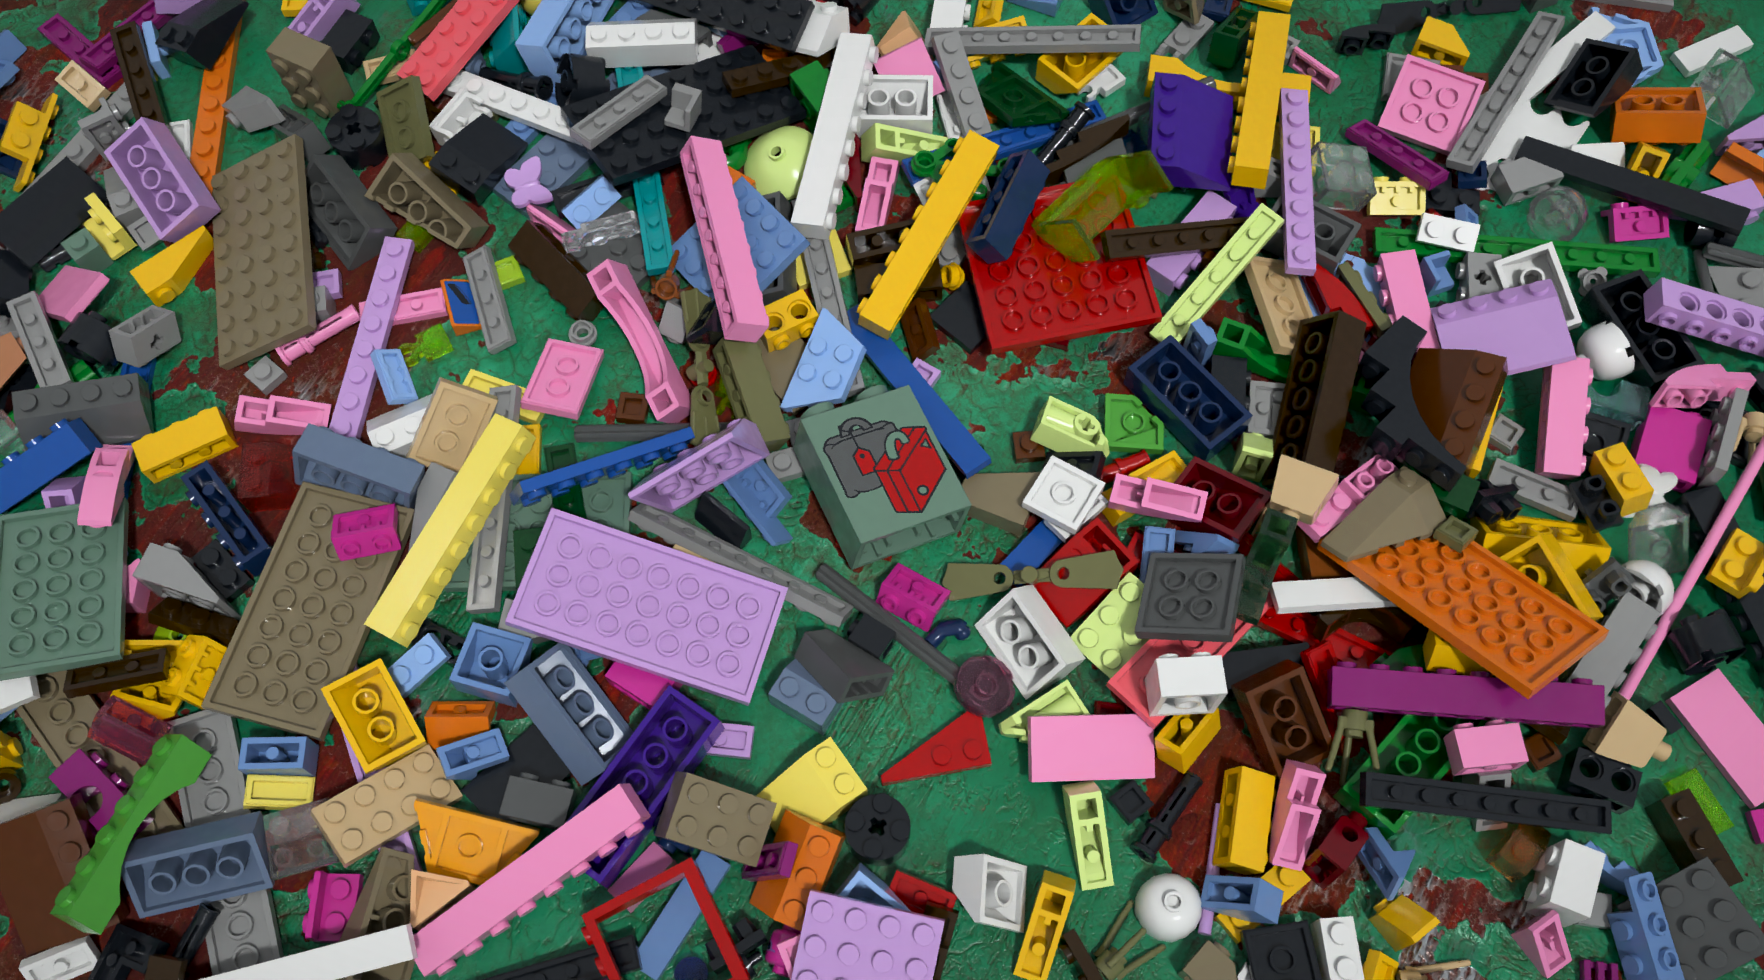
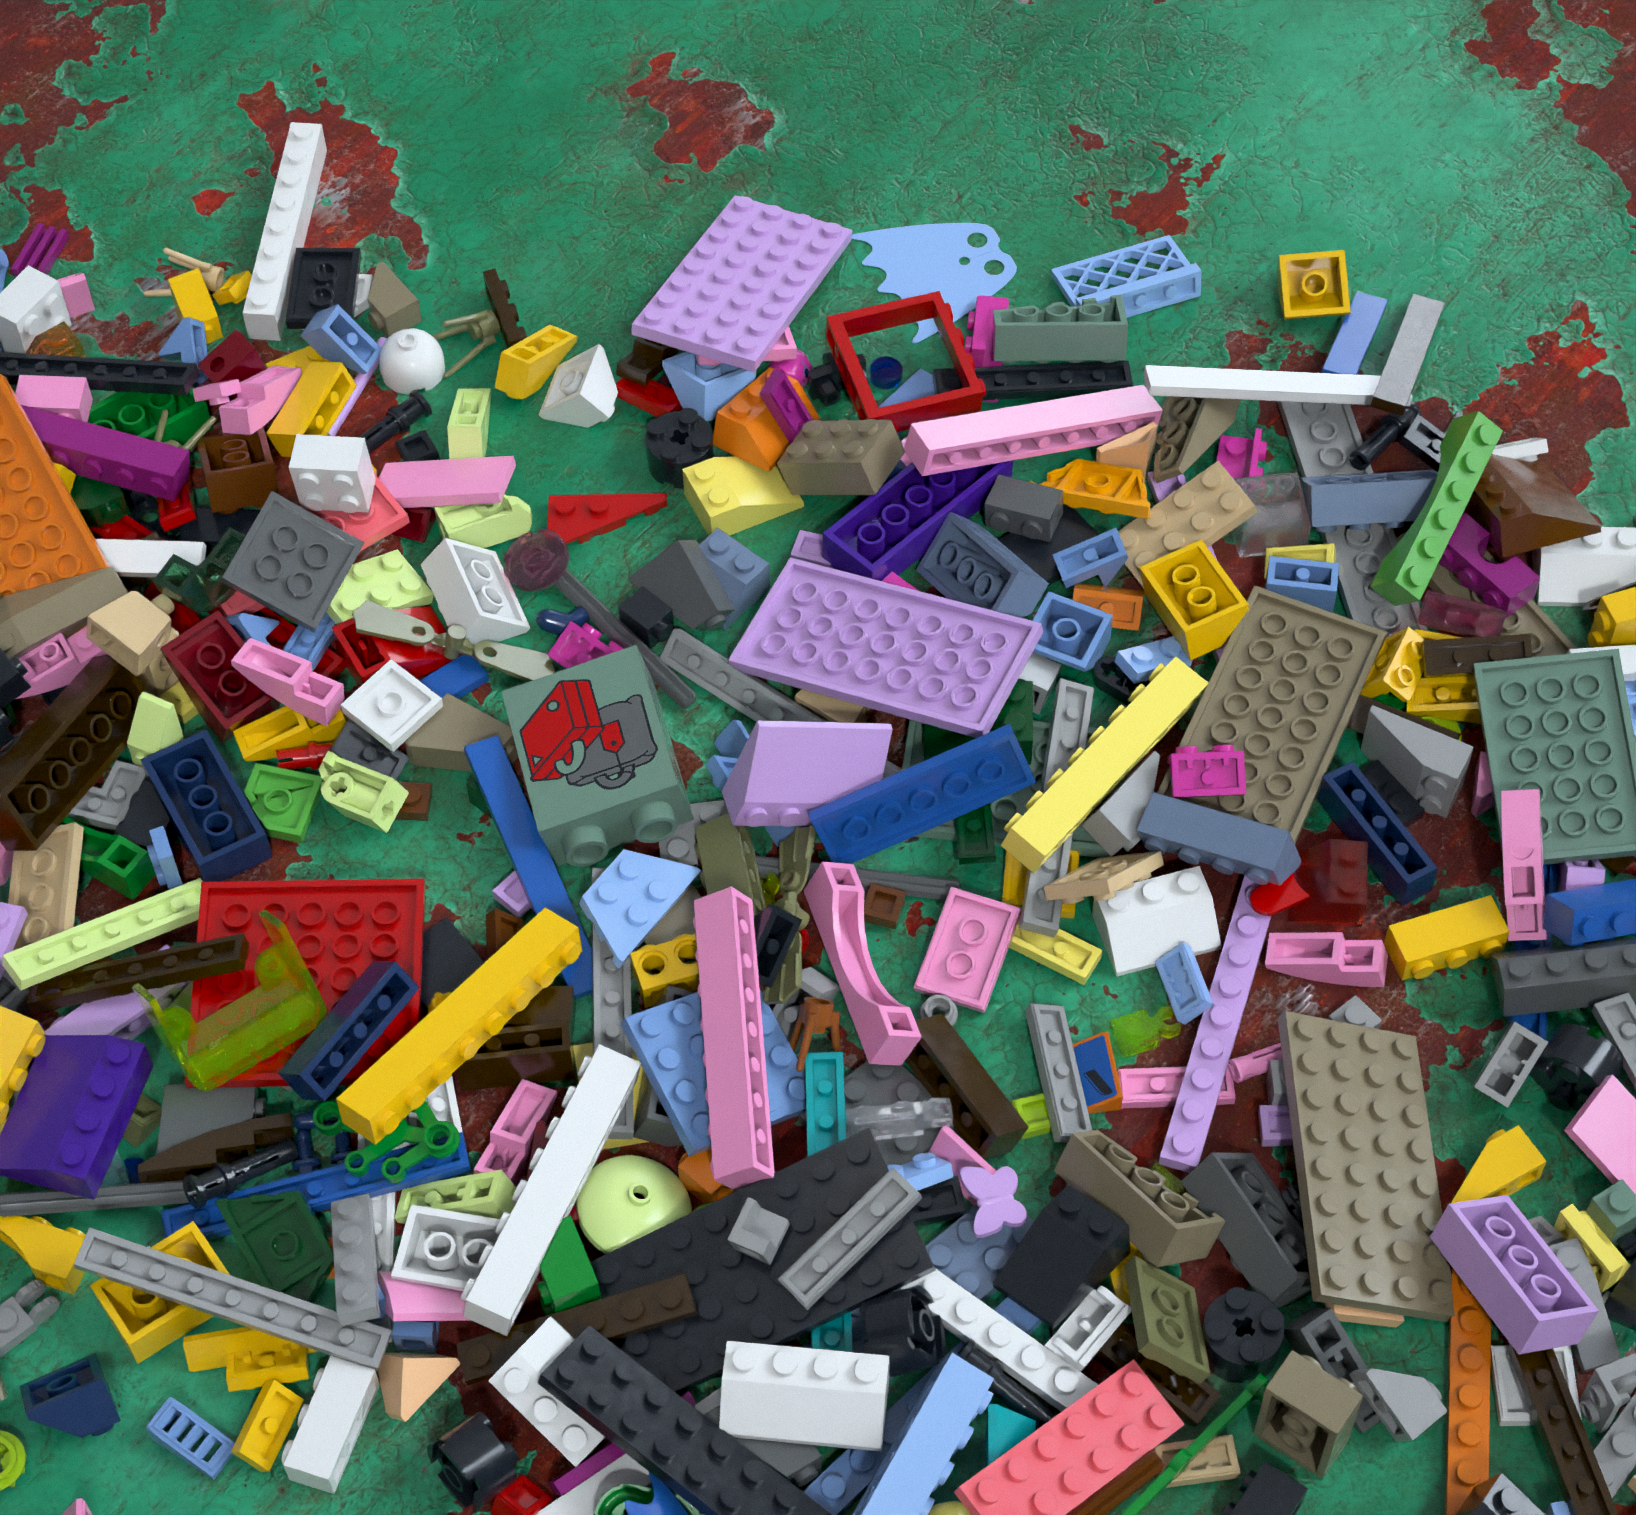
camera: 170 degrees left, 10 degrees down
none -> bright pink plate [192,379,241,406]

